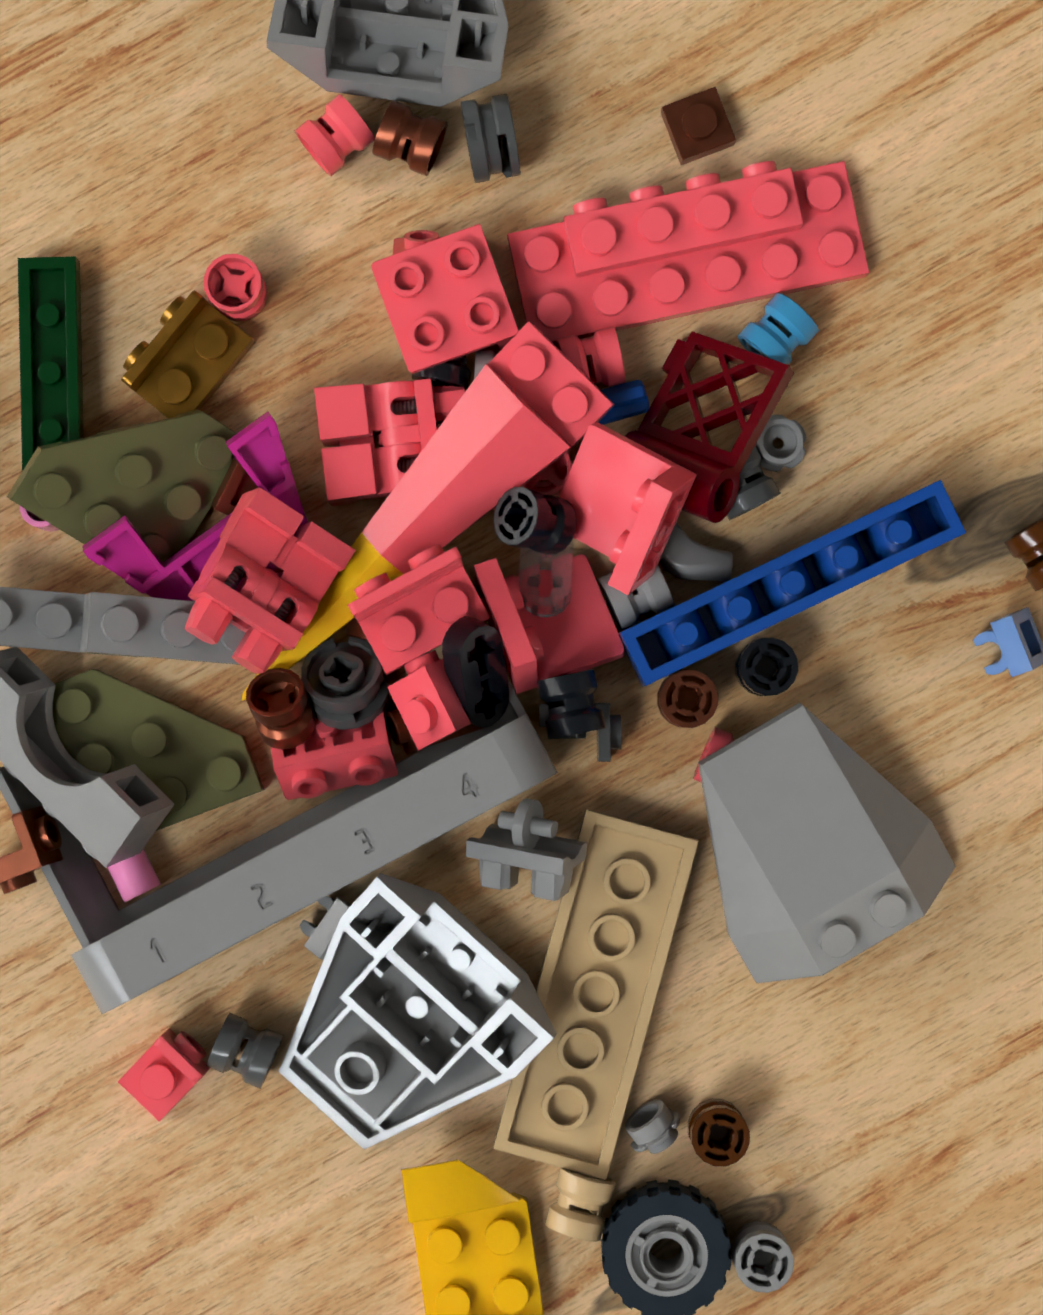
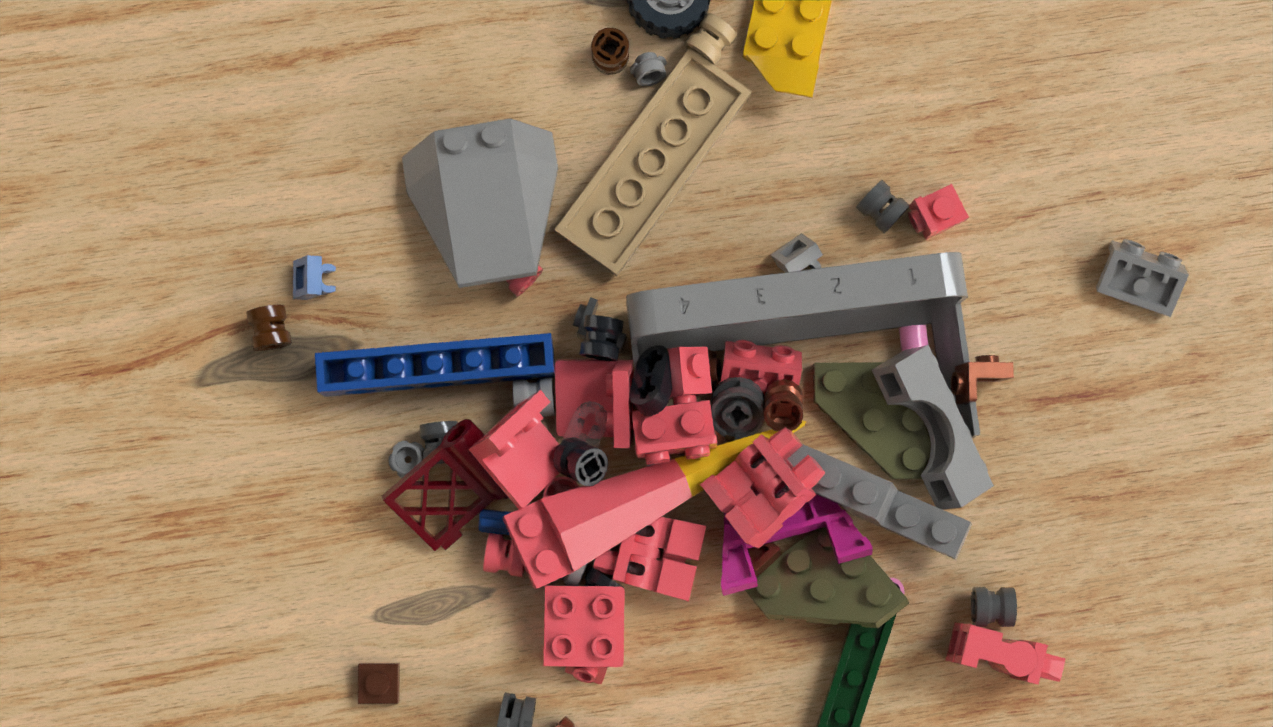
camera: 160 degrees left, 5 degrees down
pearl gold bracket [121,290,255,418] -> none
coral wheel [204,254,268,321] -> none
light grey wedge [279,873,557,1150] -> none
light grey hips [466,798,587,901] -> none
coral plate [507,161,869,345] -> none
copper wheel [657,670,718,728] -> none
light grey arm [659,522,733,581] -> none
black wheel [735,637,798,696] -> none
dark azure wheel [737,293,819,365] -> none

